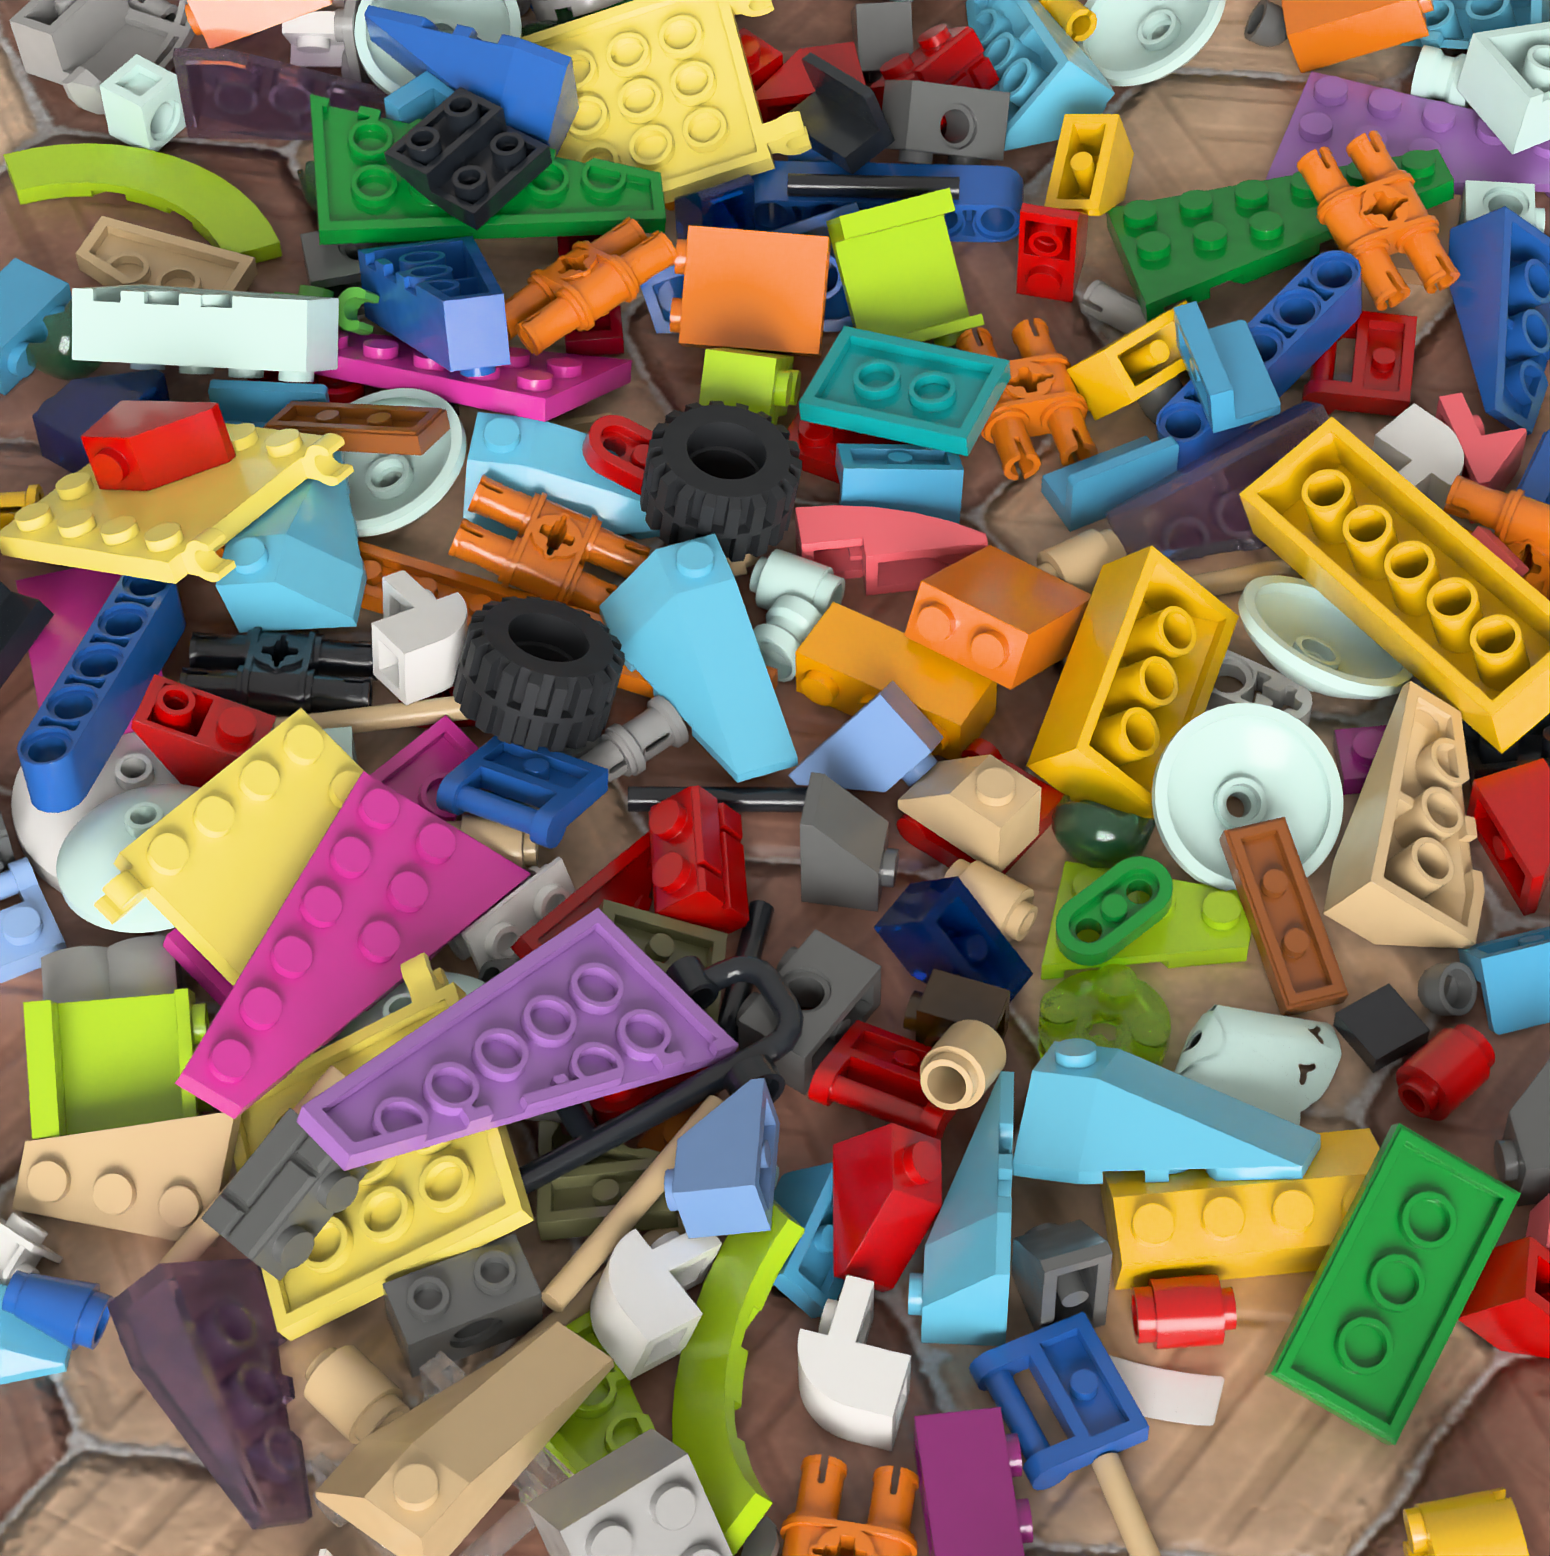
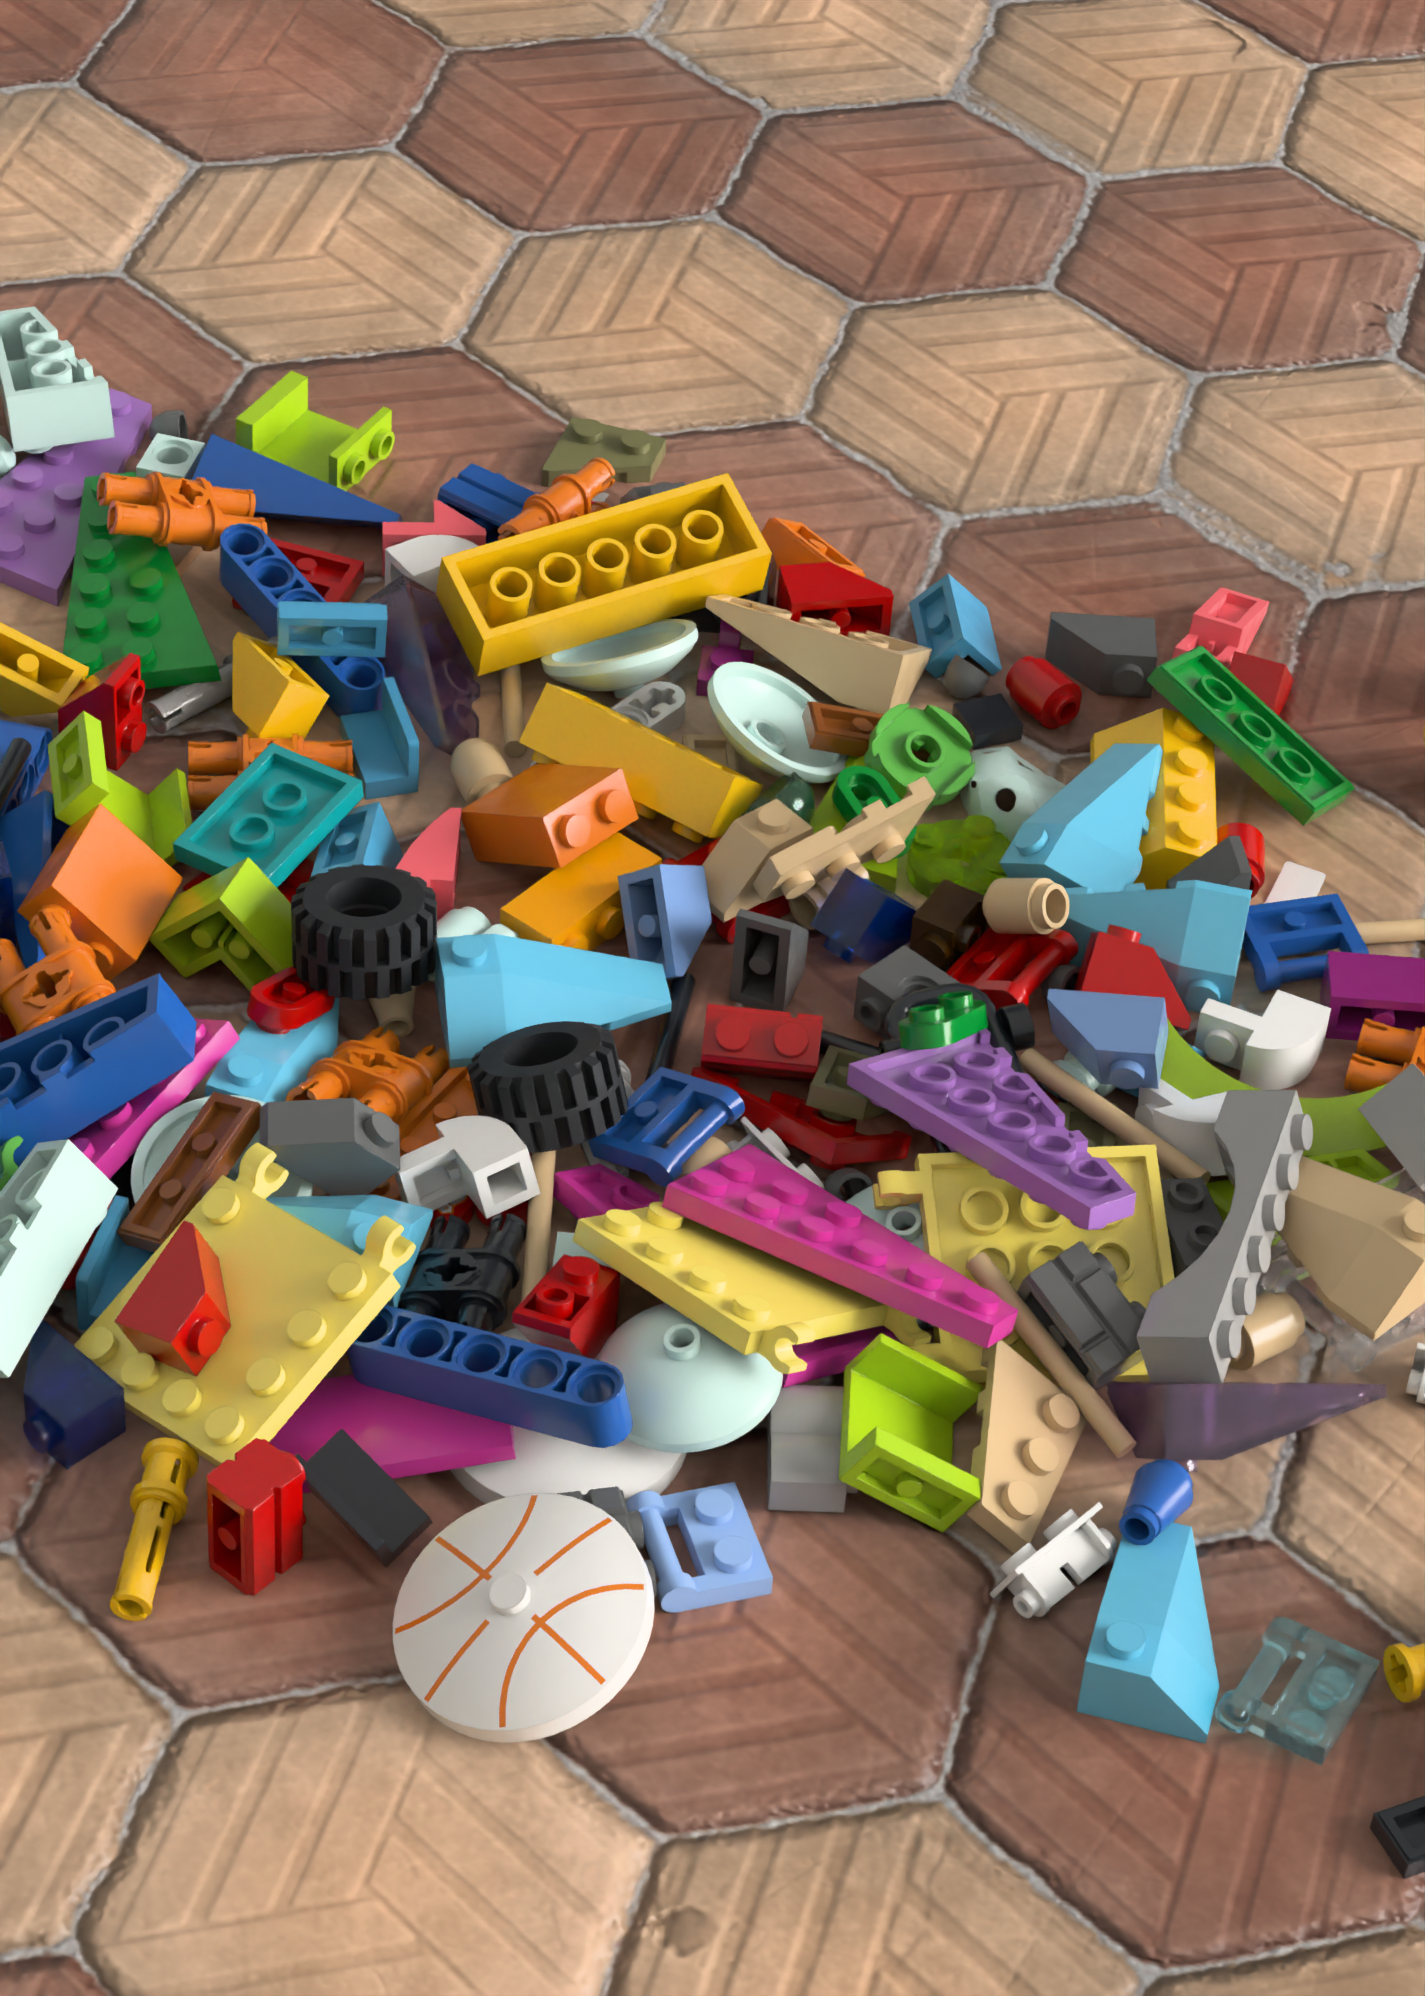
camera: 85 degrees left, 10 degrees down
none -> dark grey slope [260,1098,400,1196]
none -> tan wing [752,776,936,903]
none -> bright green plate [864,703,975,811]
none -> green plate [898,991,988,1050]
none -> light grey arch [1136,1090,1313,1384]

